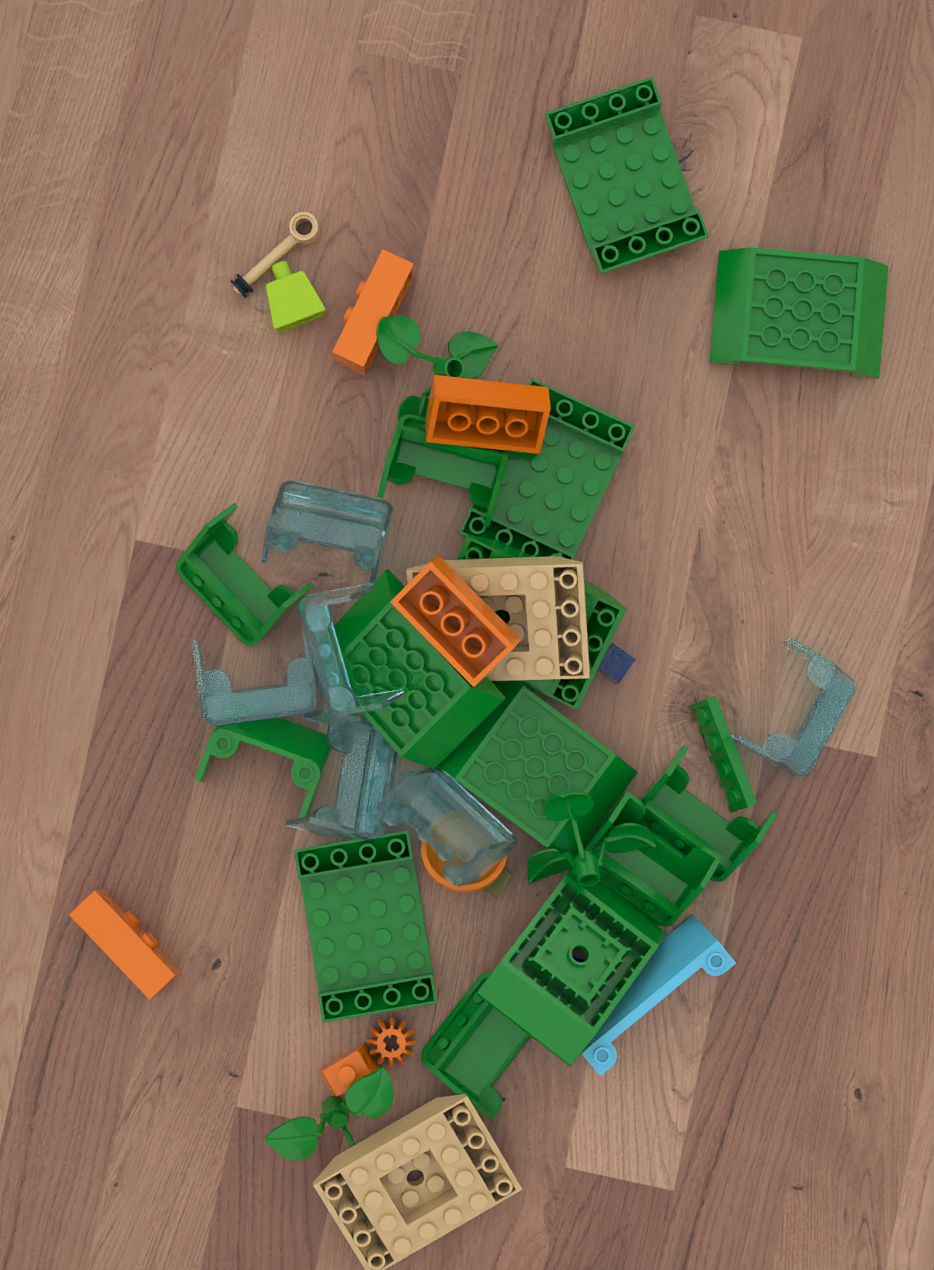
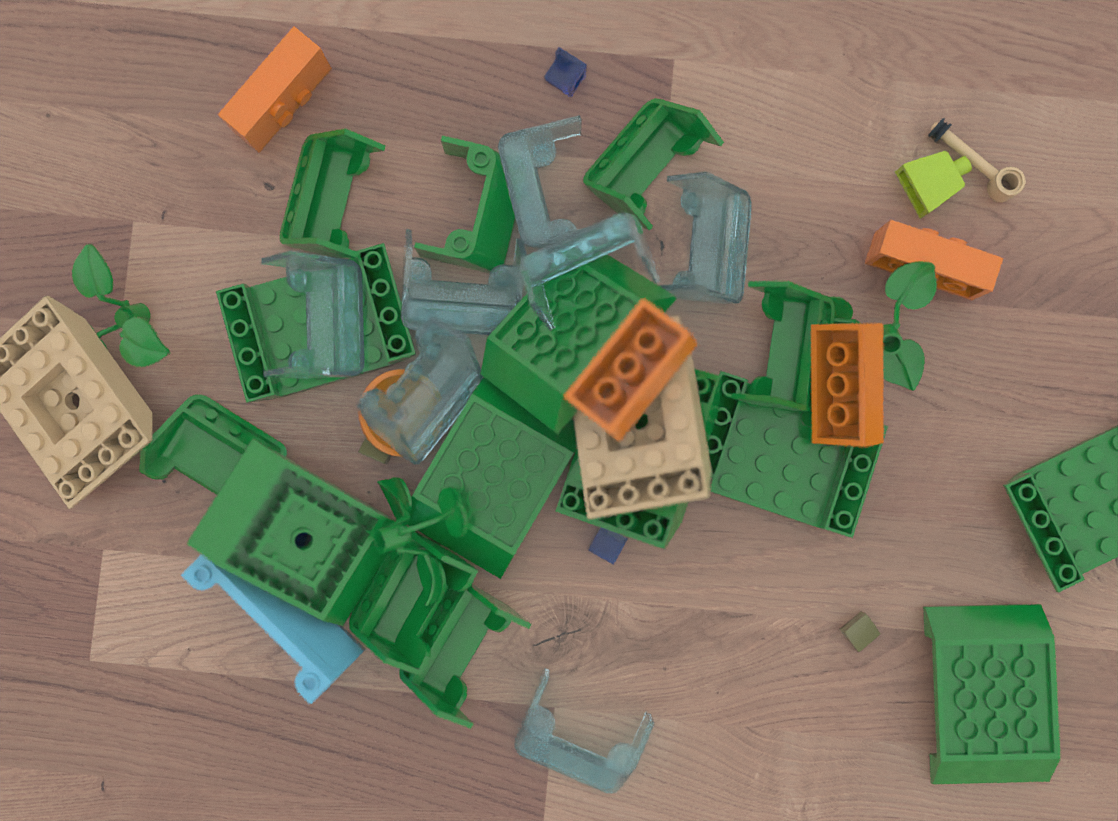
camera: 90 degrees right, 0 degrees up
orange torso [318,1042,380,1097] -> none
orange gear [367,1017,416,1067] -> none
green hinge [689,696,757,813] -> none
none -> clear light blue windscreen [261,251,365,379]
none -> green windscreen [279,128,386,258]
none -> clear blue panel [544,47,587,97]
none -> olive slope [839,611,881,652]

